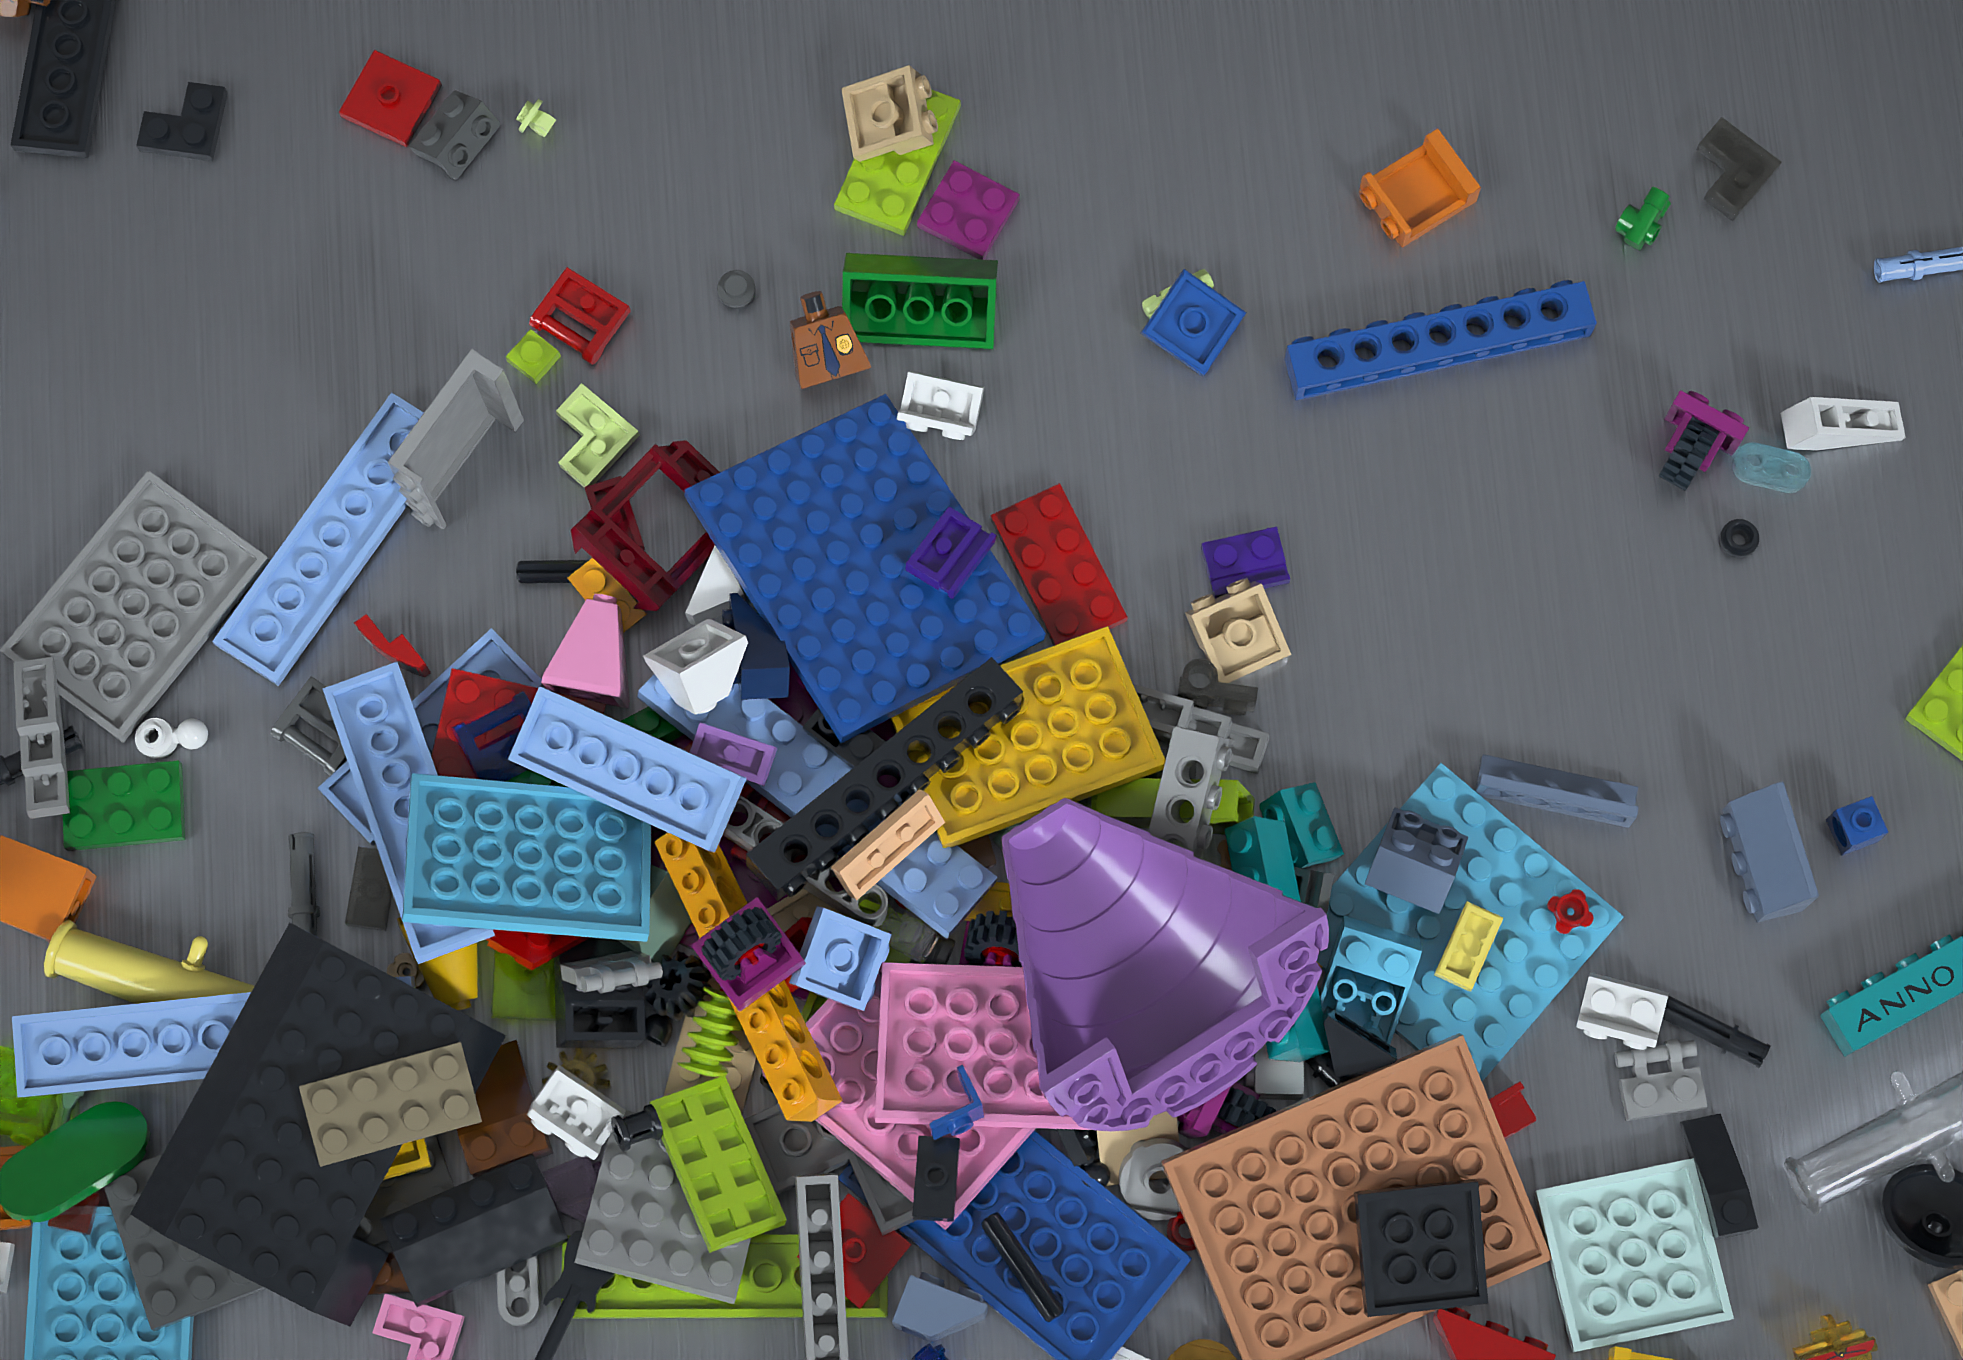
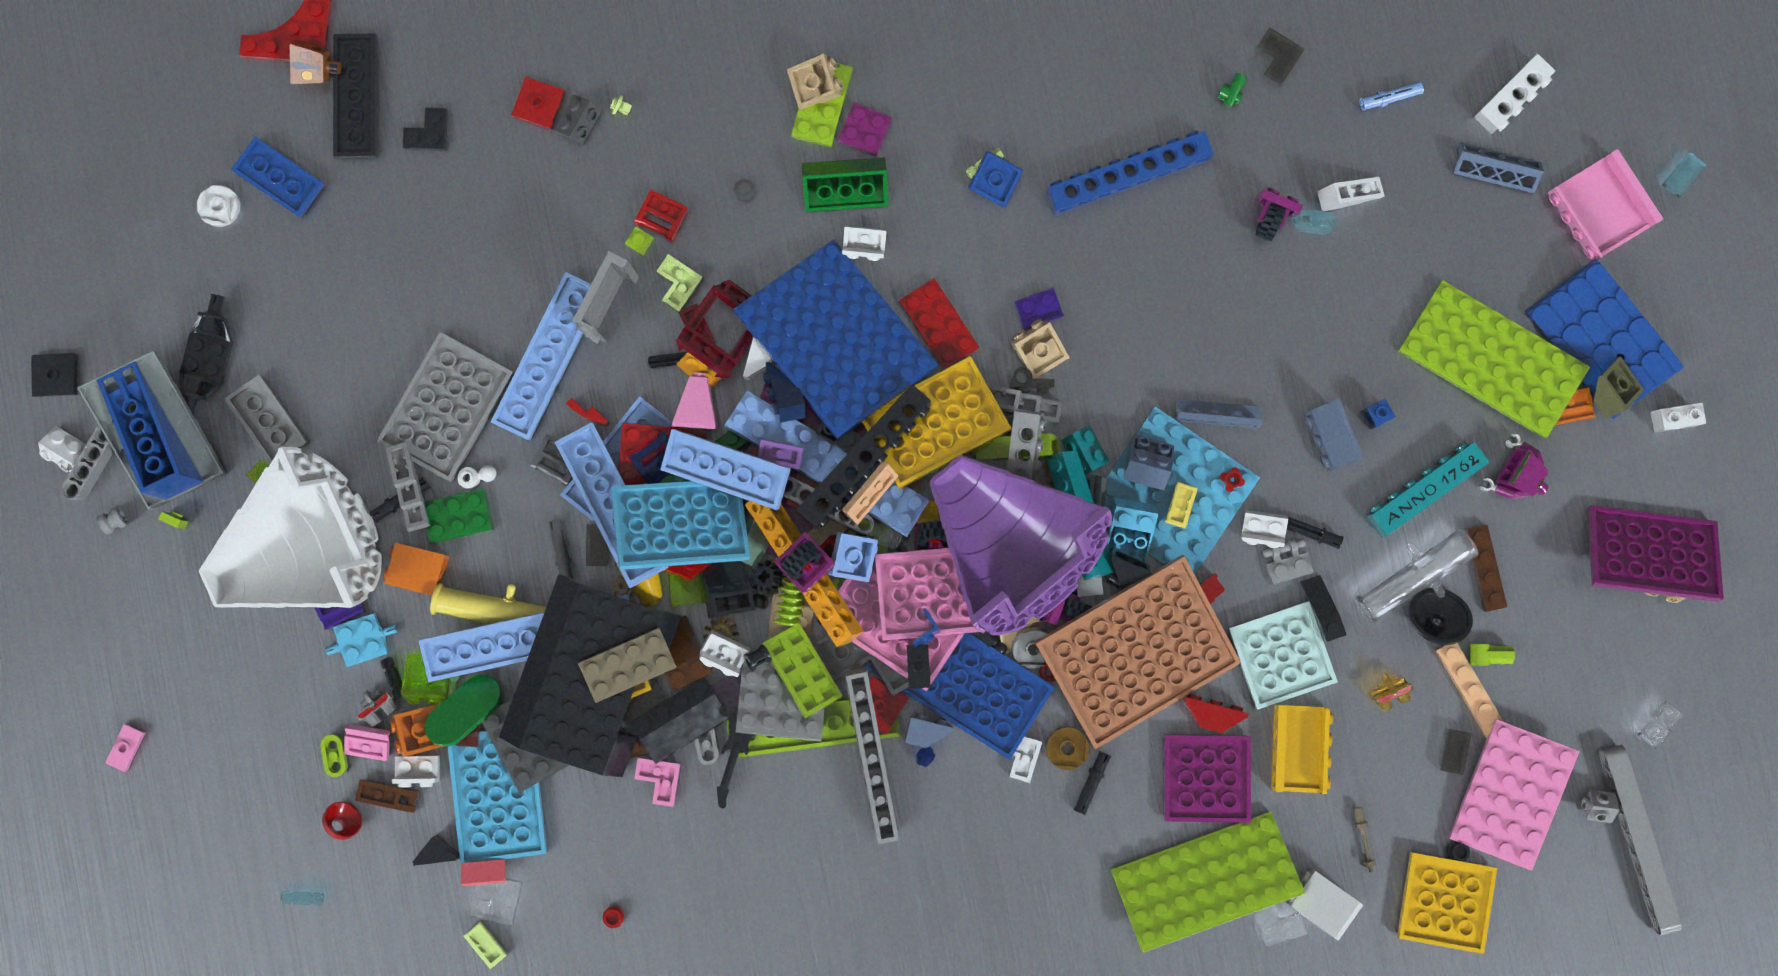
camera: 10 degrees left, 10 degrees up
light grey plate [560,950,663,993] -> none
white slope [643,618,748,715] -> none
dark orange torso [790,291,871,389] -> none
dark purple plate [905,506,997,599] -> none
black axle [981,1212,1064,1322] -> none
black plate [1354,1179,1488,1317] -> none
orange panel [1359,128,1481,248] -> none
black plate [1720,519,1759,558] -> none

